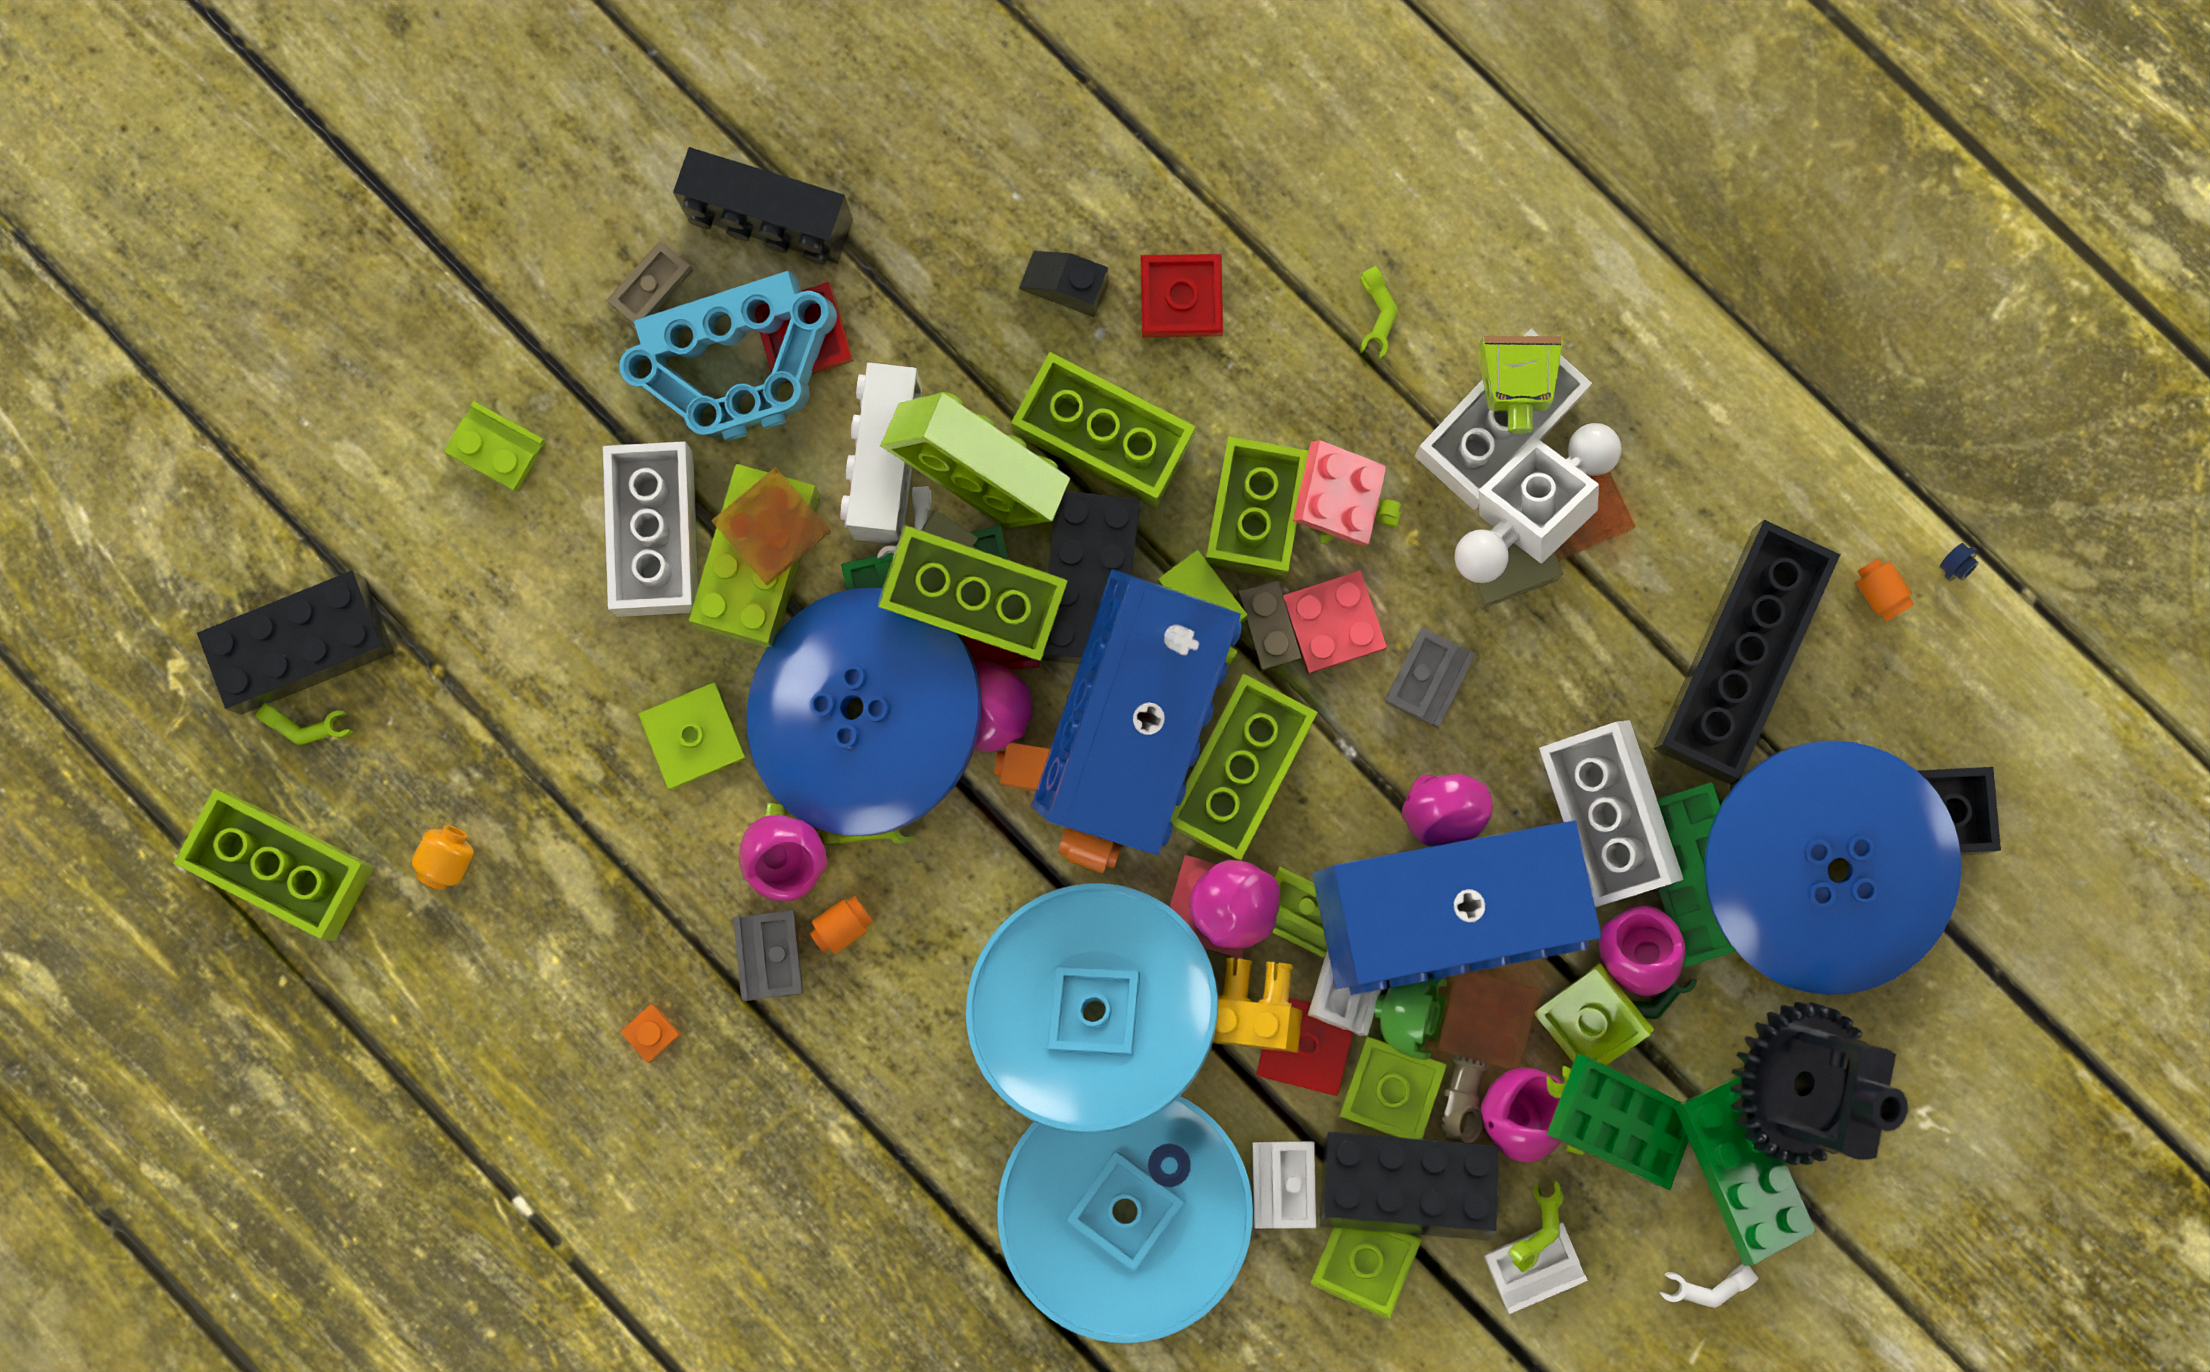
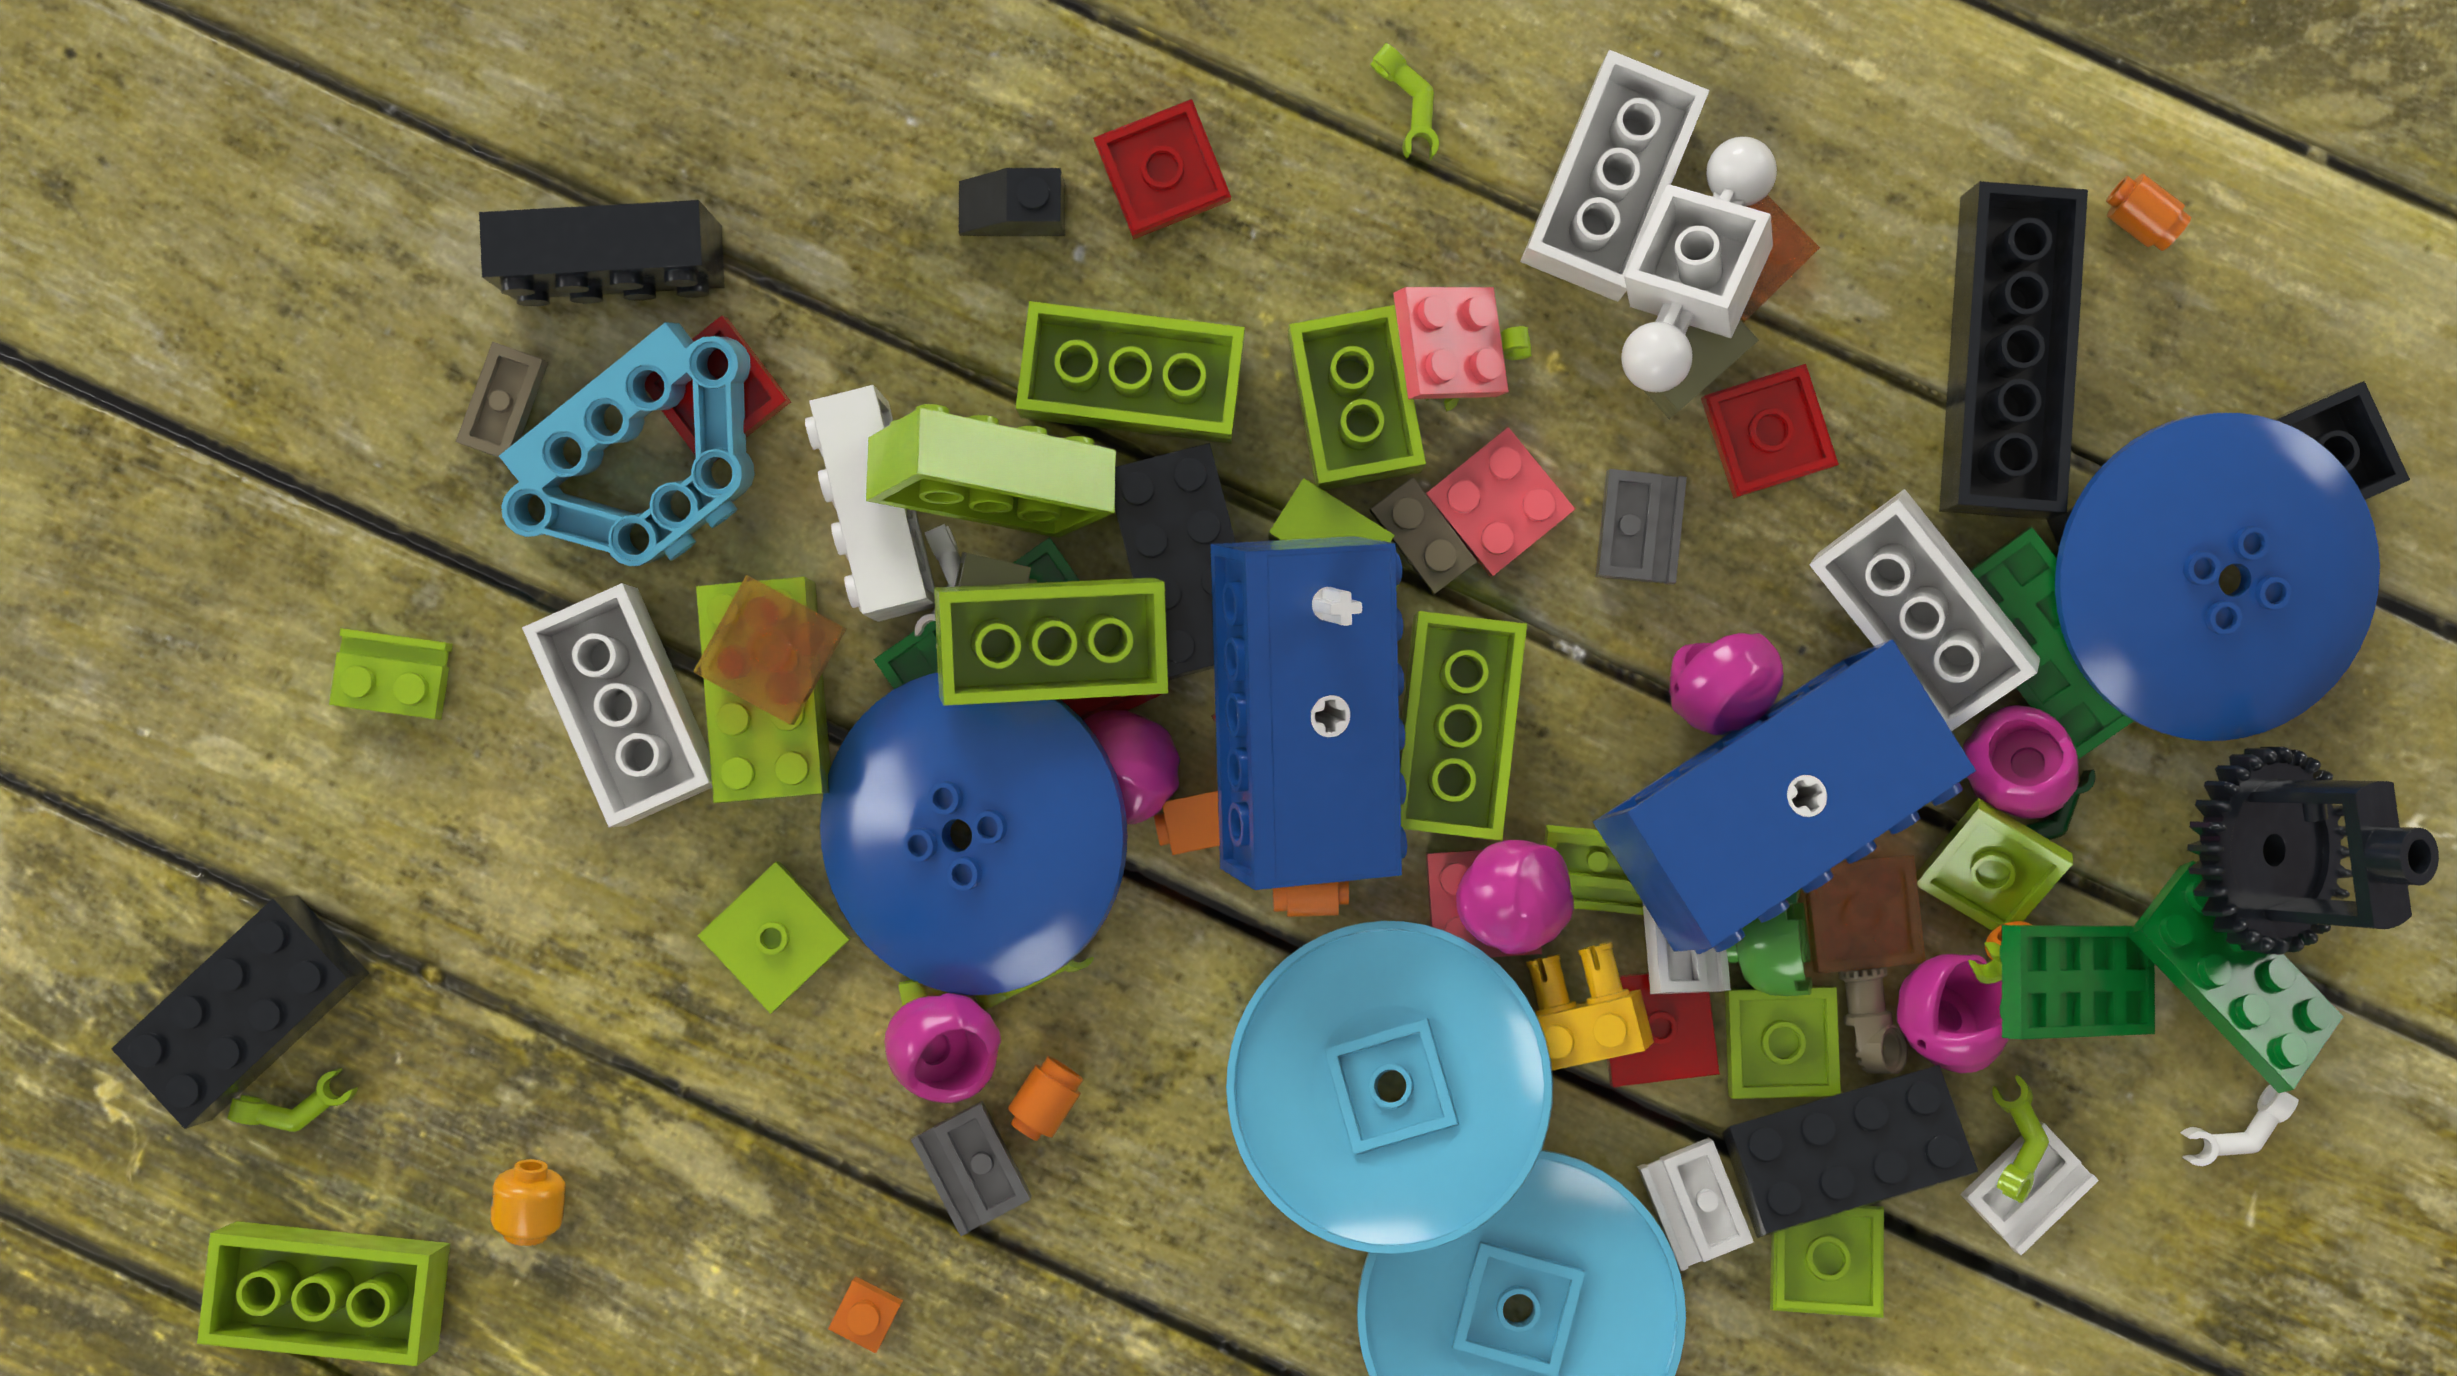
camera: 25 degrees left, 5 degrees up
dark blue plate [1148,1144,1191,1187] -> none
lime torso [1478,336,1563,434] -> none
dark blue plate [1939,543,1979,582] -> none
none -> red plate [1701,364,1839,499]

